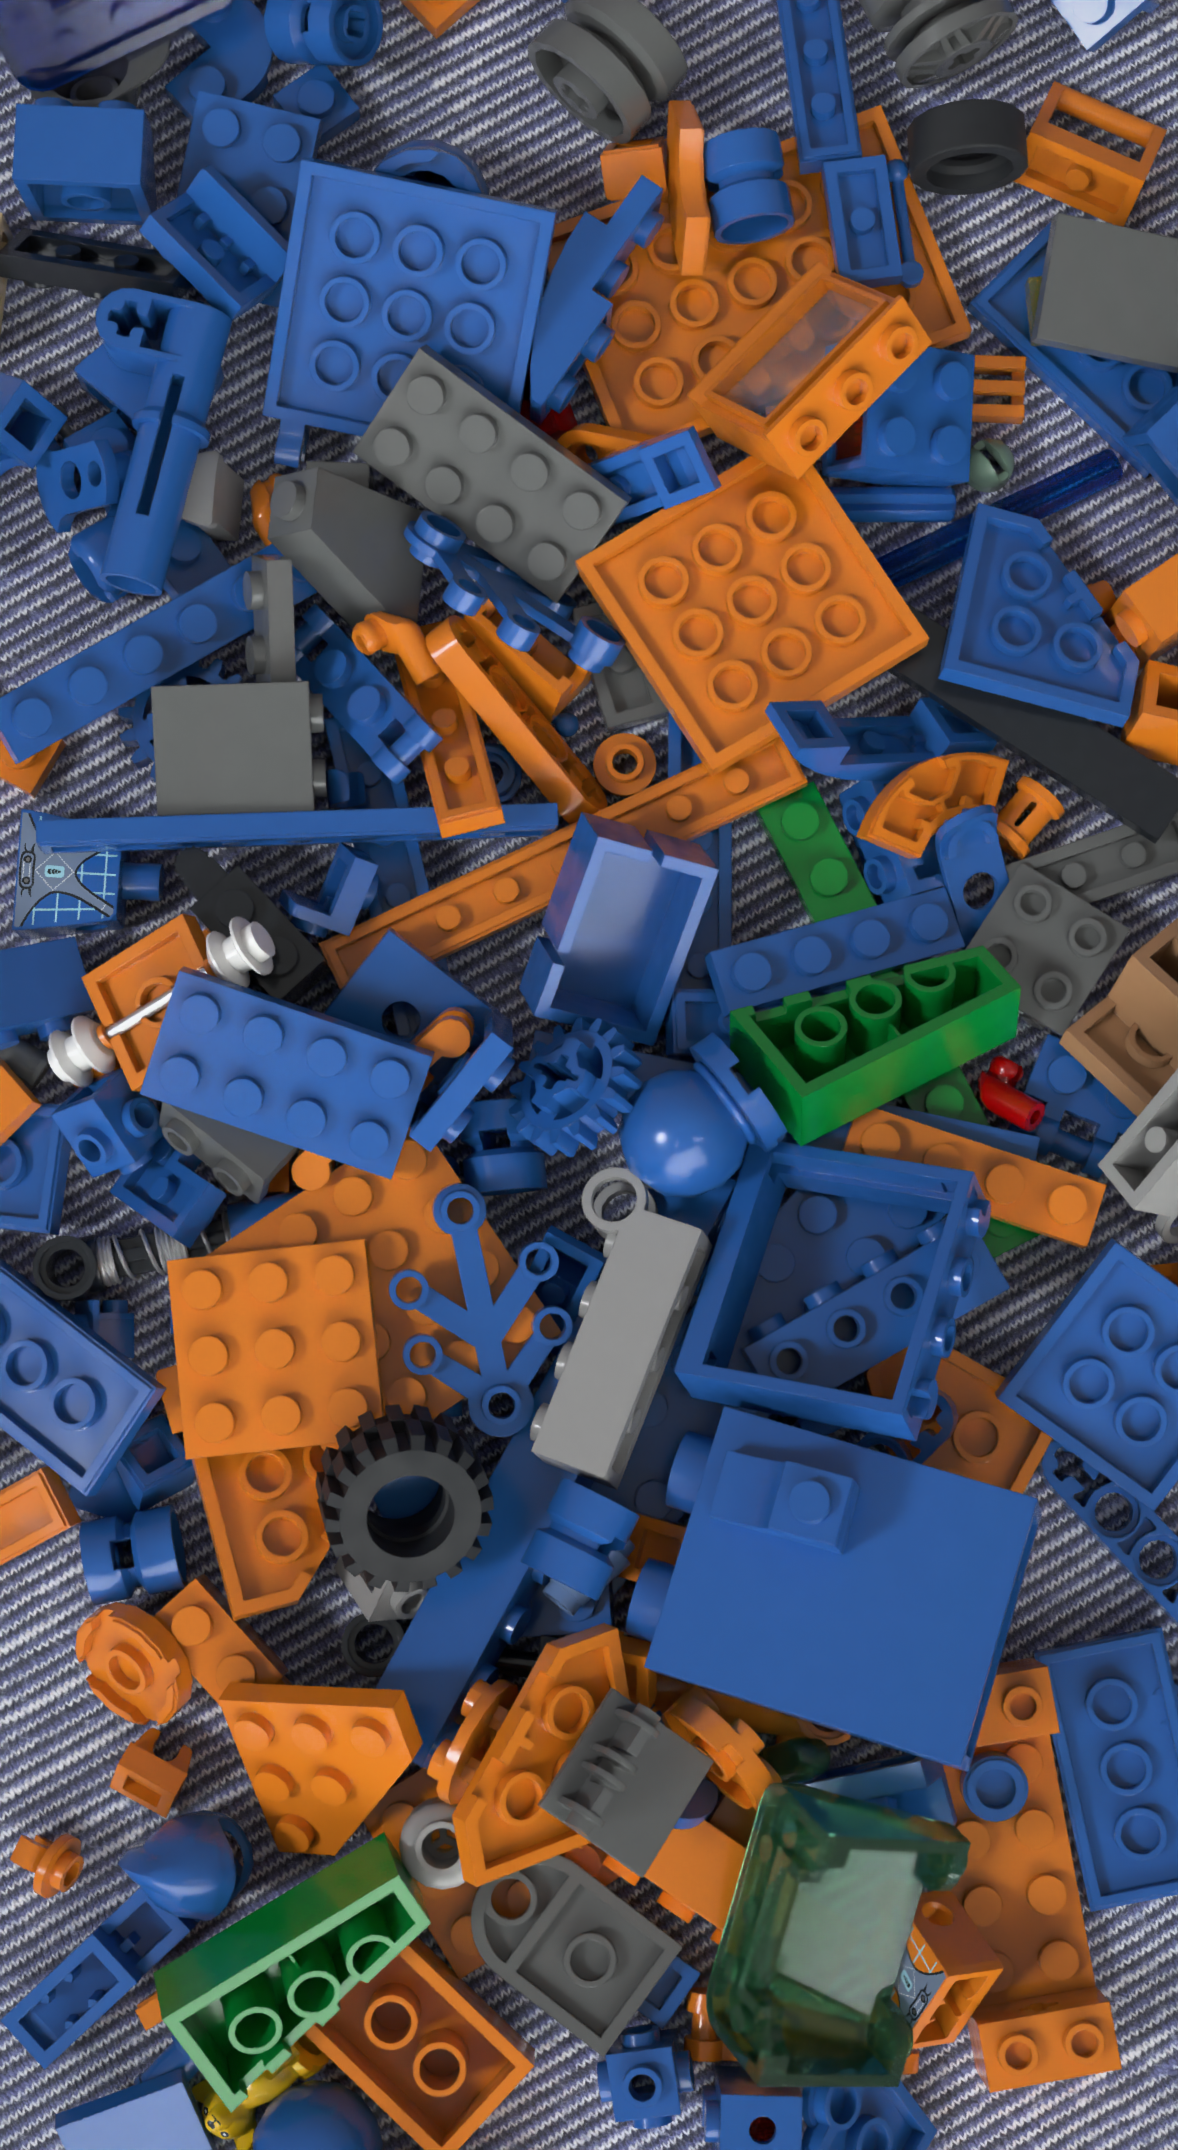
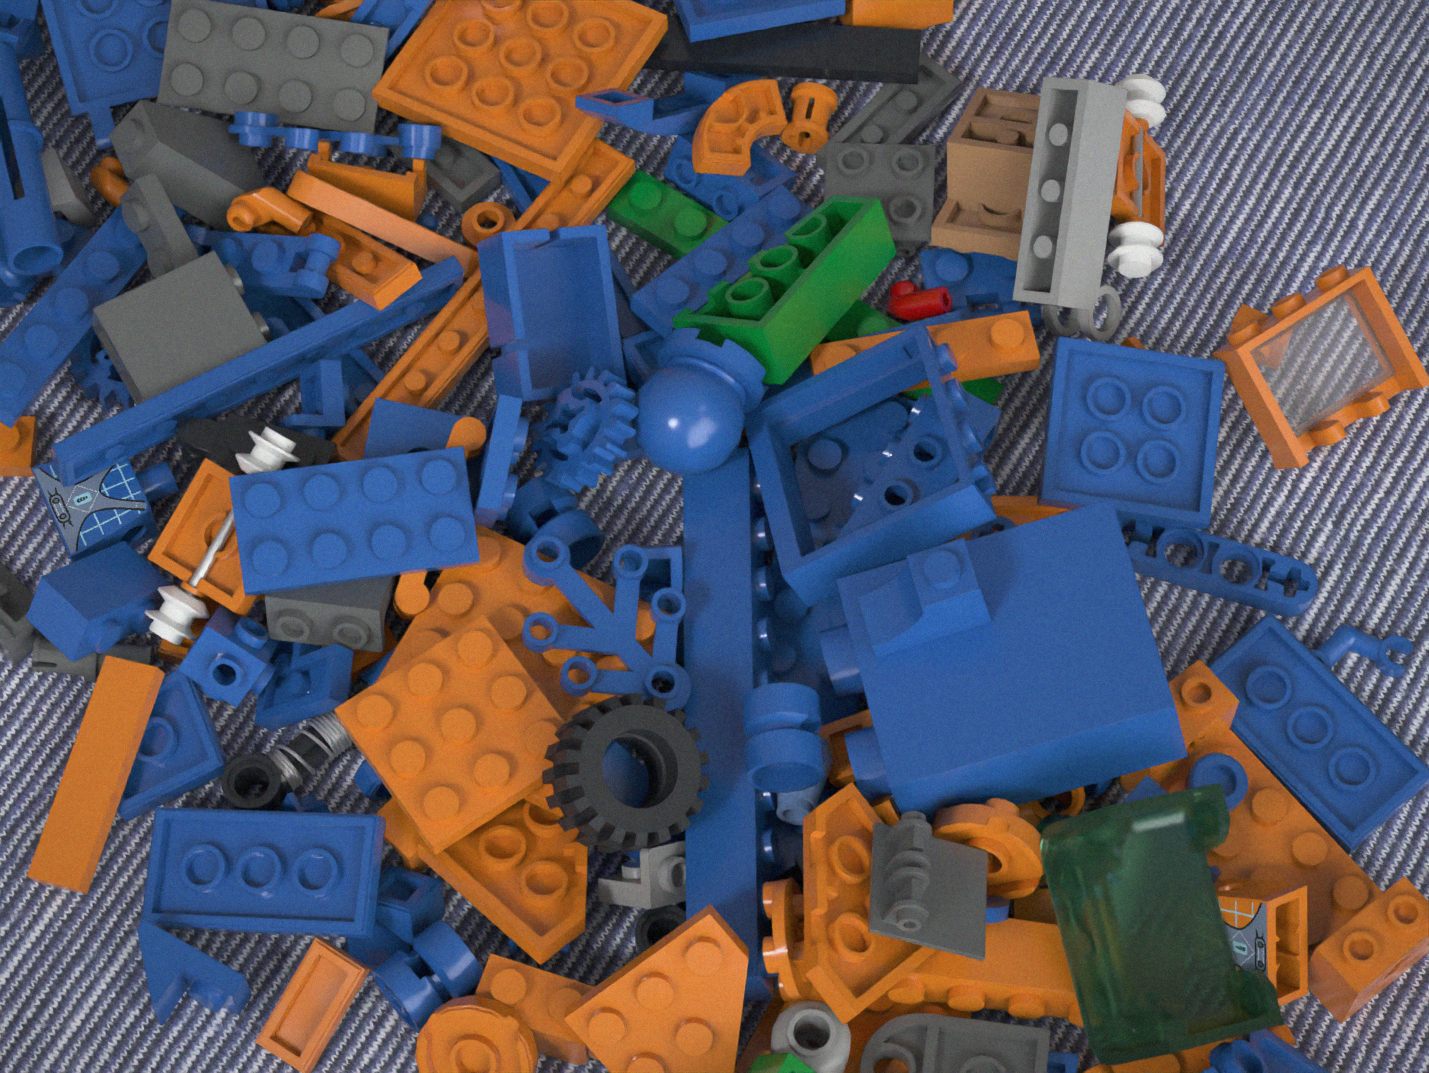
camera: 25 degrees left, 20 degrees down
light grey hinge [530,1167,713,1490] -> none
blue piece [935,804,1009,950] -> none

